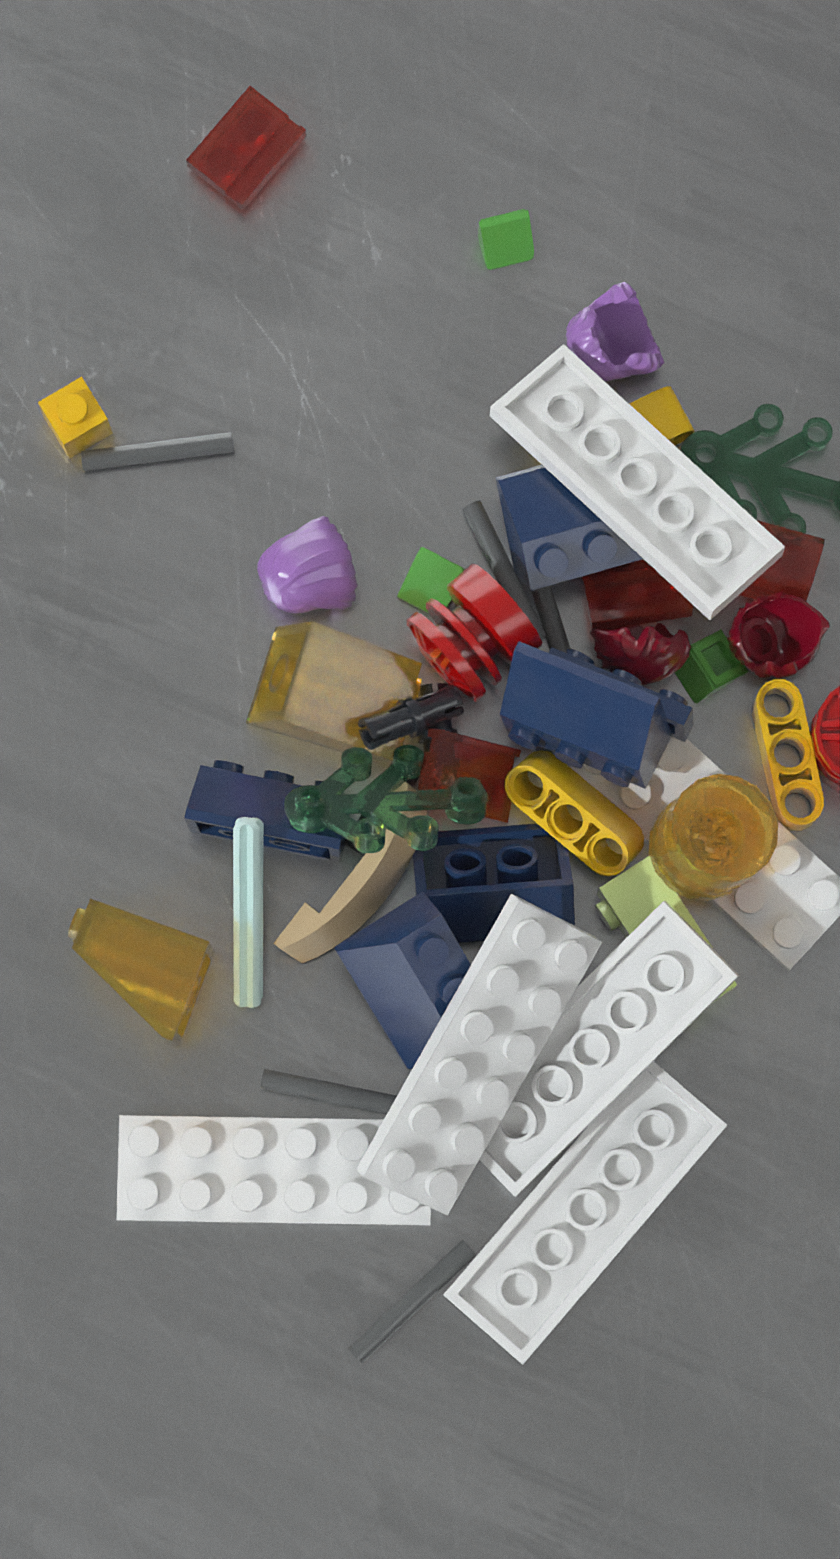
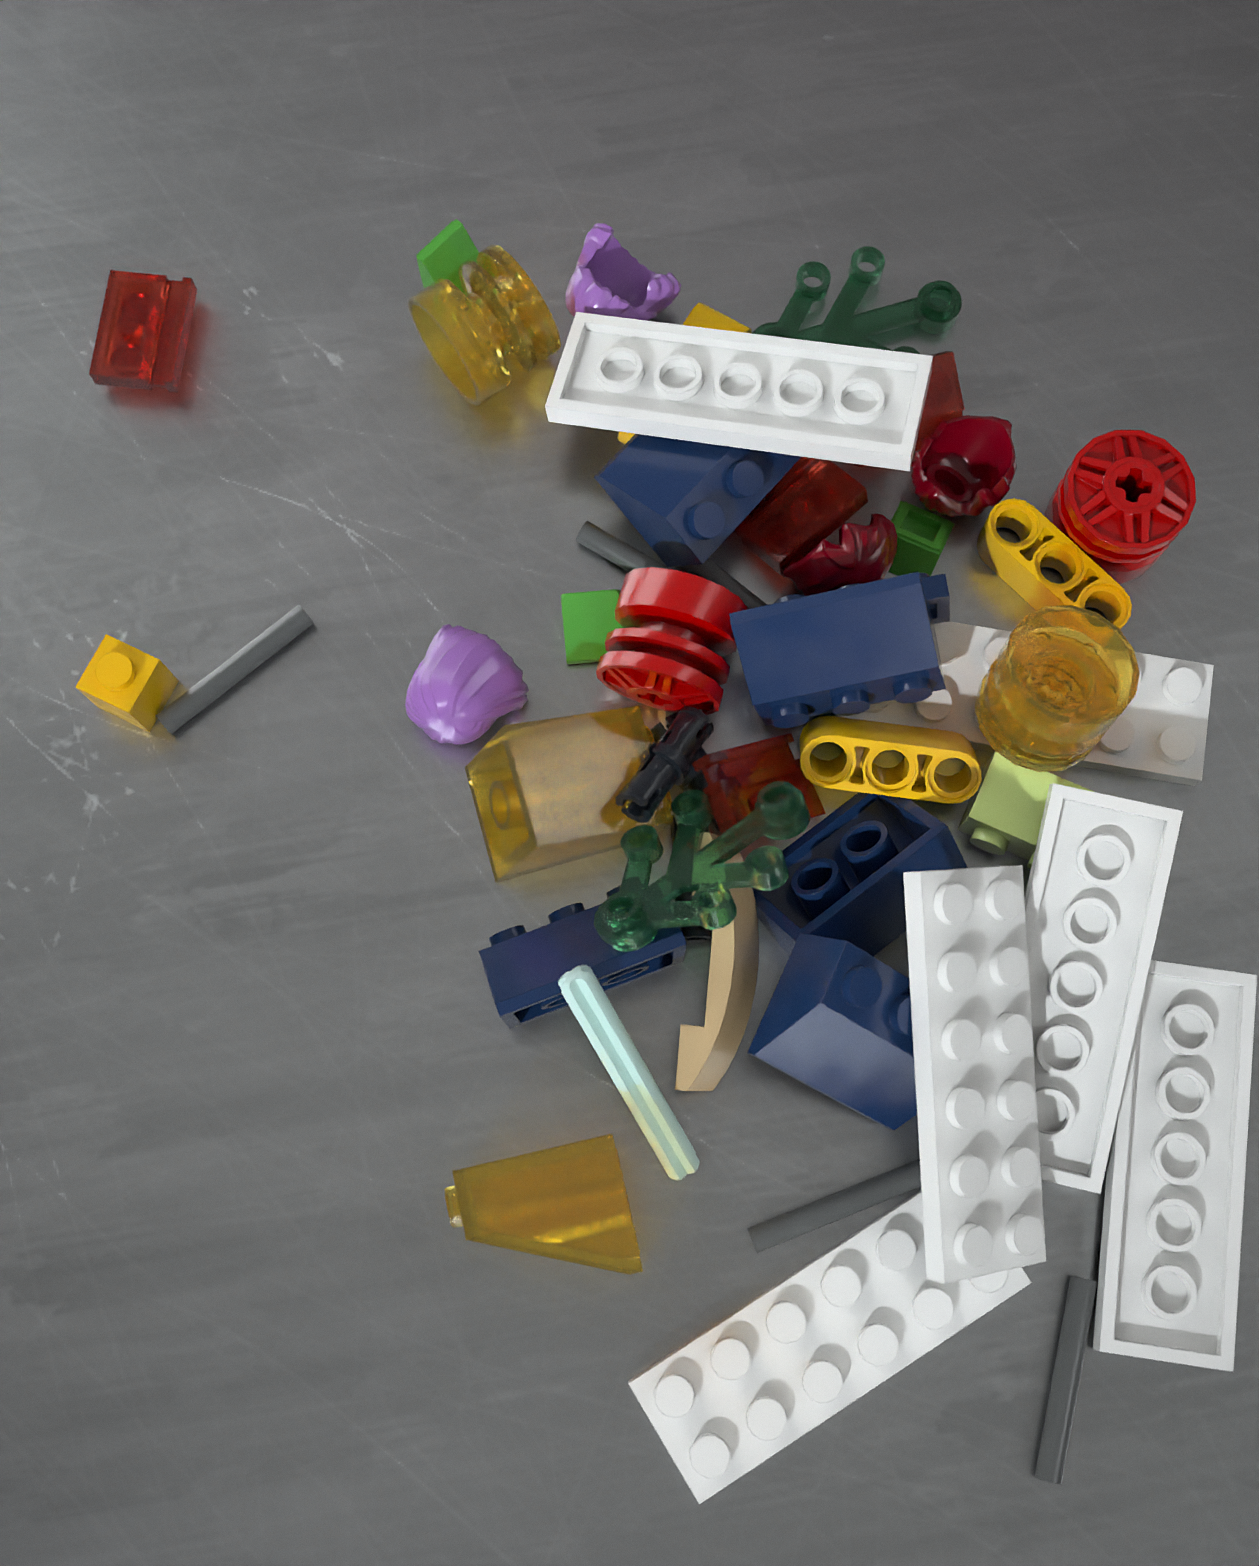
camera: 30 degrees left, 5 degrees down
none -> clear yellow wheel [408,244,561,406]

